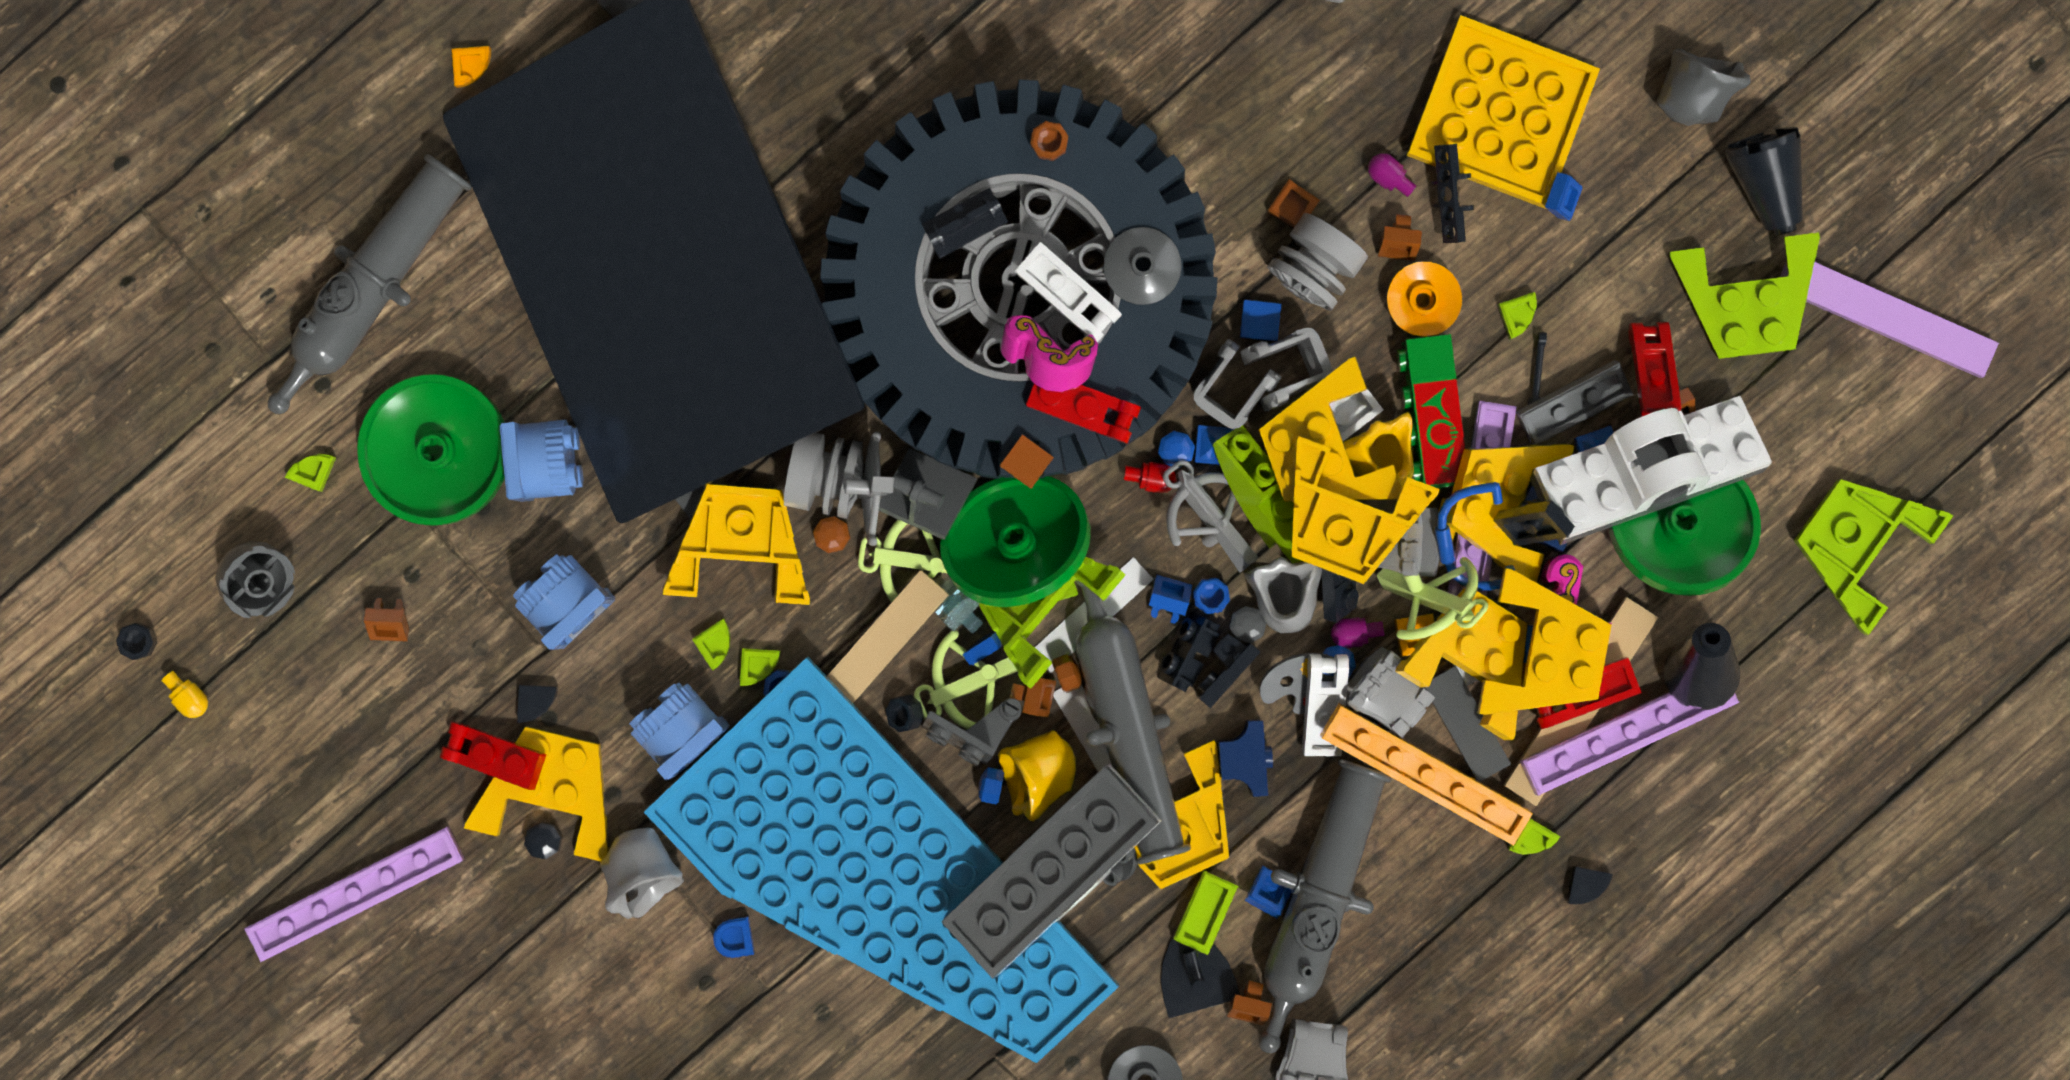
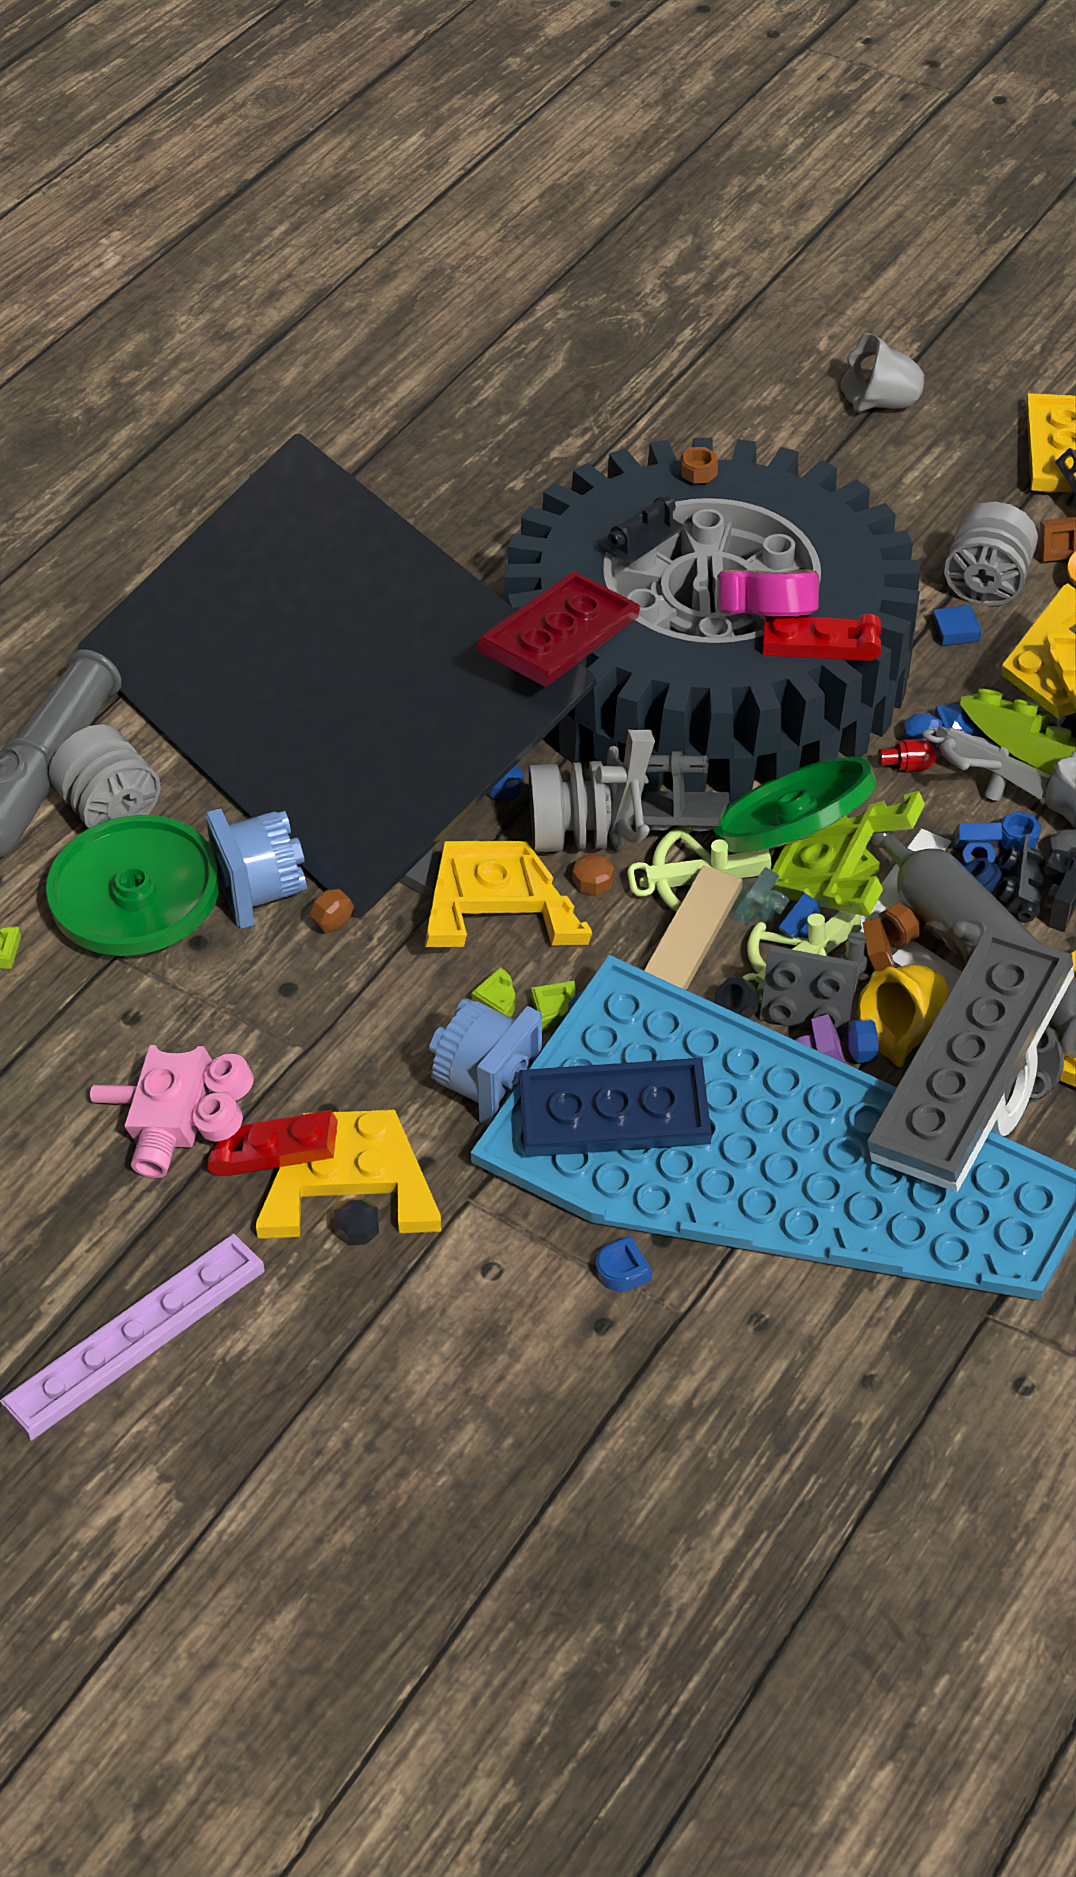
camera: 15 degrees left, 40 degrees down
dark orange tile [364,598,409,641] -> none
light orange tile [452,46,491,88] -> none
medium blue piece [513,554,616,650] -> none
black tile [517,685,558,723] -> none
light grey piece [600,828,684,919] -> none
dark orange tile [1000,434,1054,489] -> none
white plate [1015,242,1122,343] -> none
dark grey dish [1104,227,1181,305] -> none
light grey piece [1194,339,1282,429] -> none
light grey piece [1240,328,1332,412] -> none
dark orange tile [1267,179,1320,229] -> none
magenta cylinder [1368,153,1417,197] -> none
none -> light grey wheel [49,724,161,828]
none -> bright pink piece [90,1045,254,1178]
none -> dark orange tile [310,889,354,933]
none -> dark red tile [477,571,641,687]
none -> dark blue tile [519,1058,712,1157]
none -> medium lavender tile [795,1014,845,1063]
none -> dark blue plate [964,858,1001,893]

